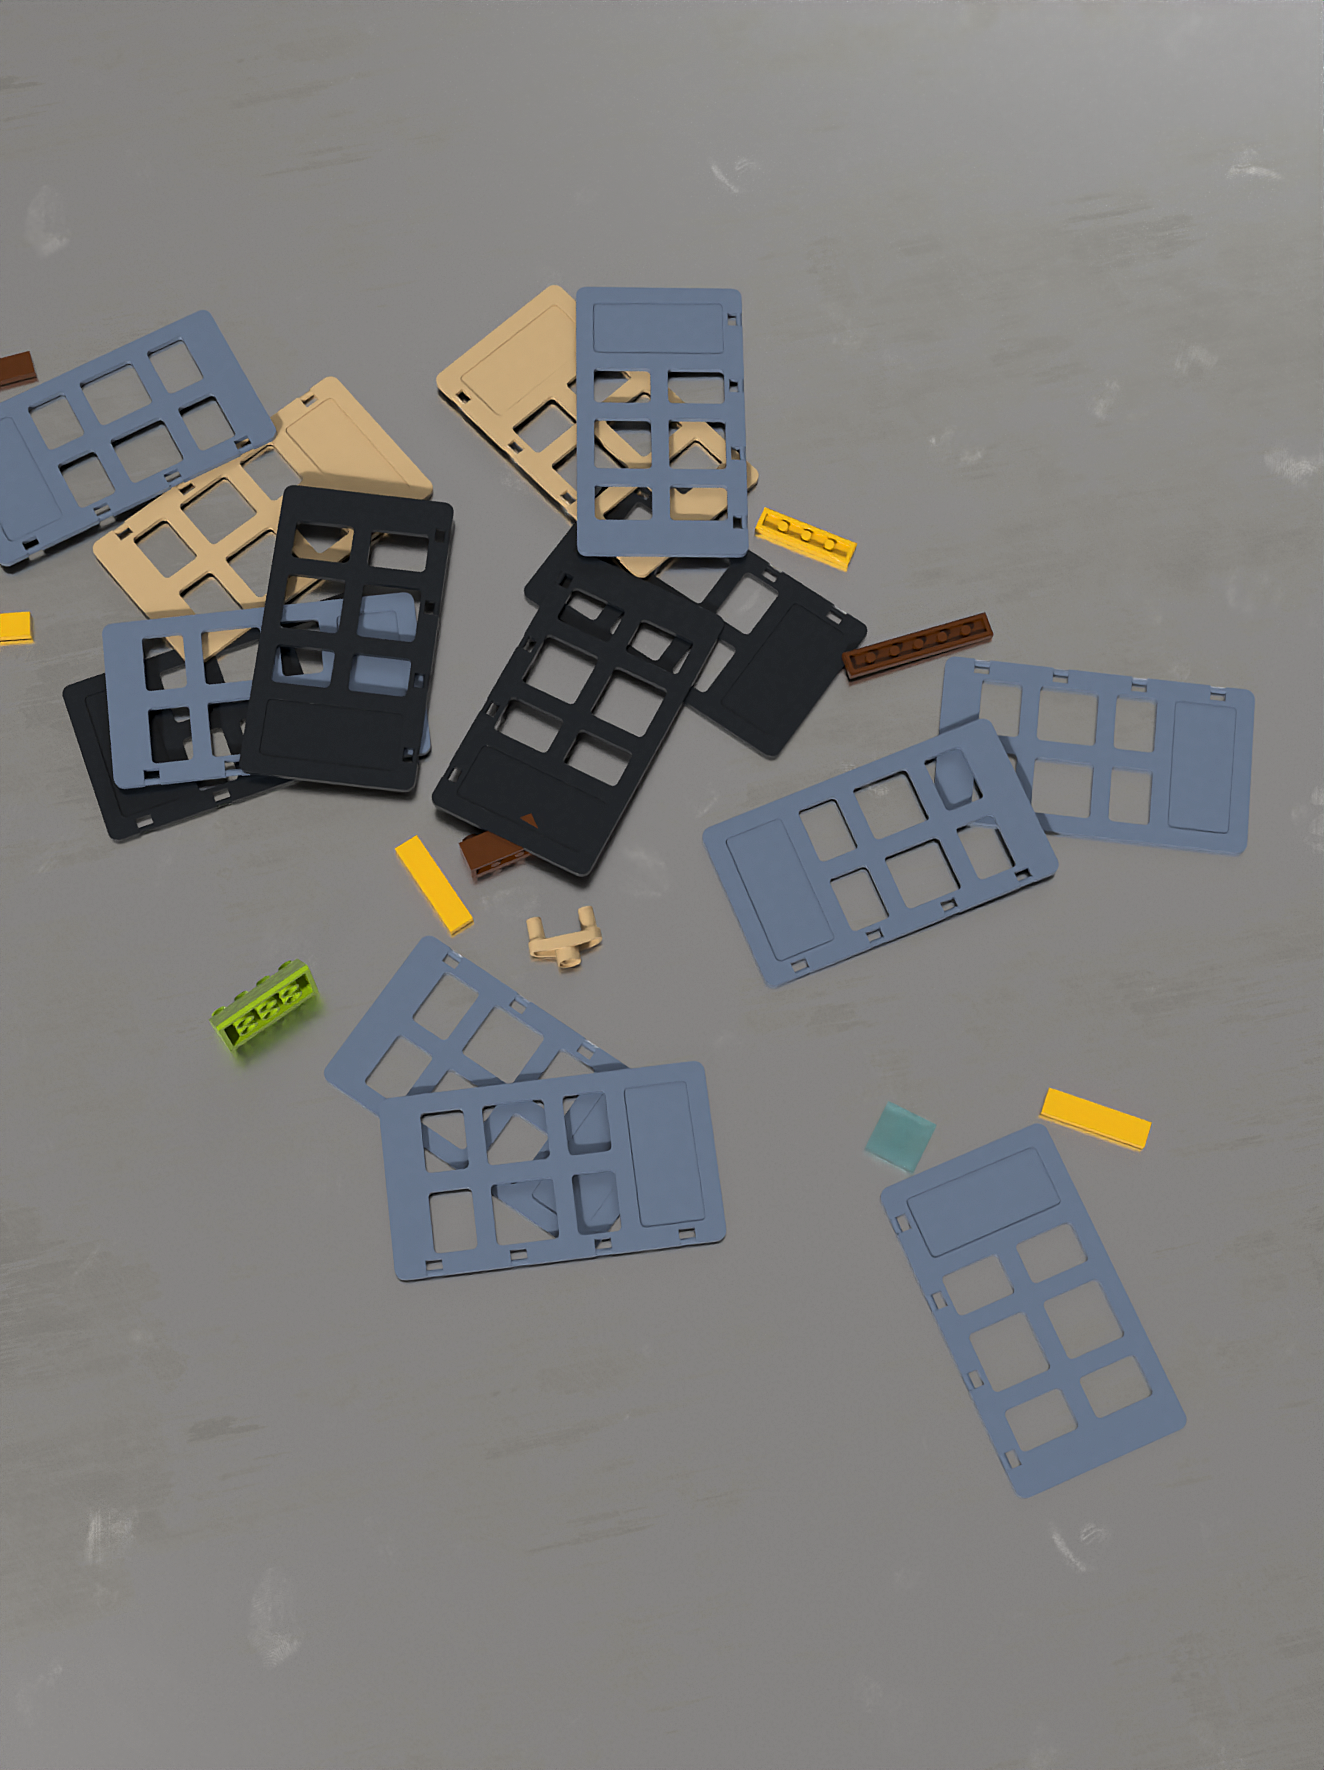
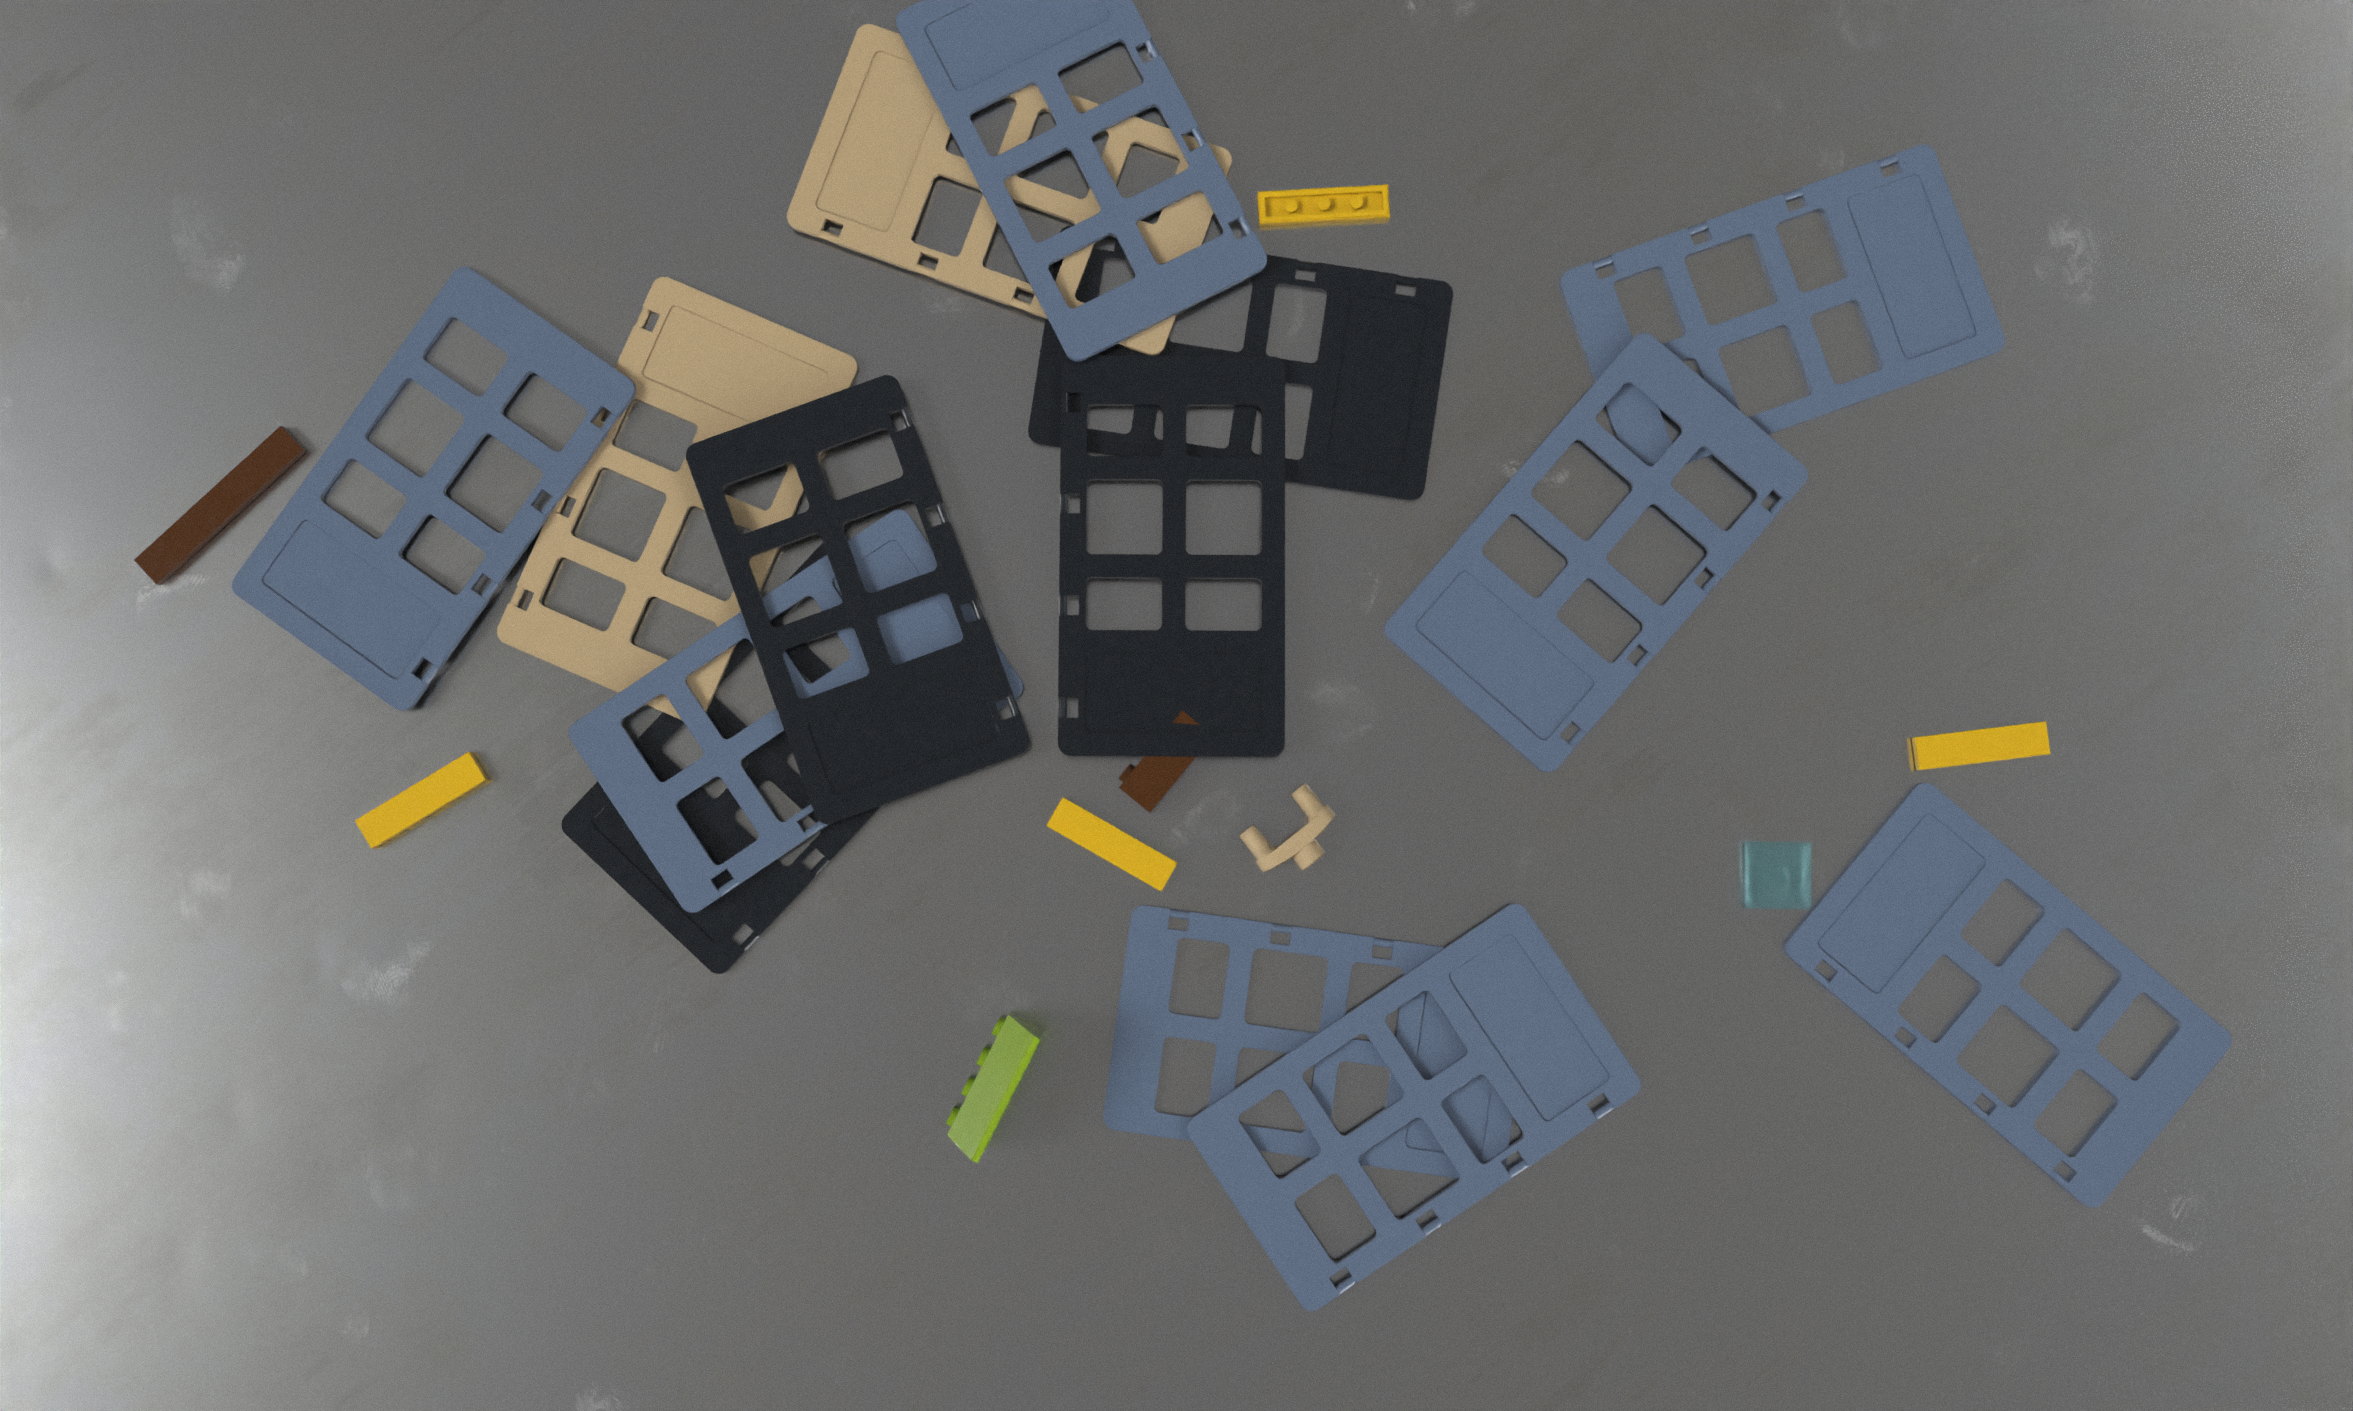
camera: 25 degrees left, 15 degrees up
reddish brown tile [842,612,994,679] -> none

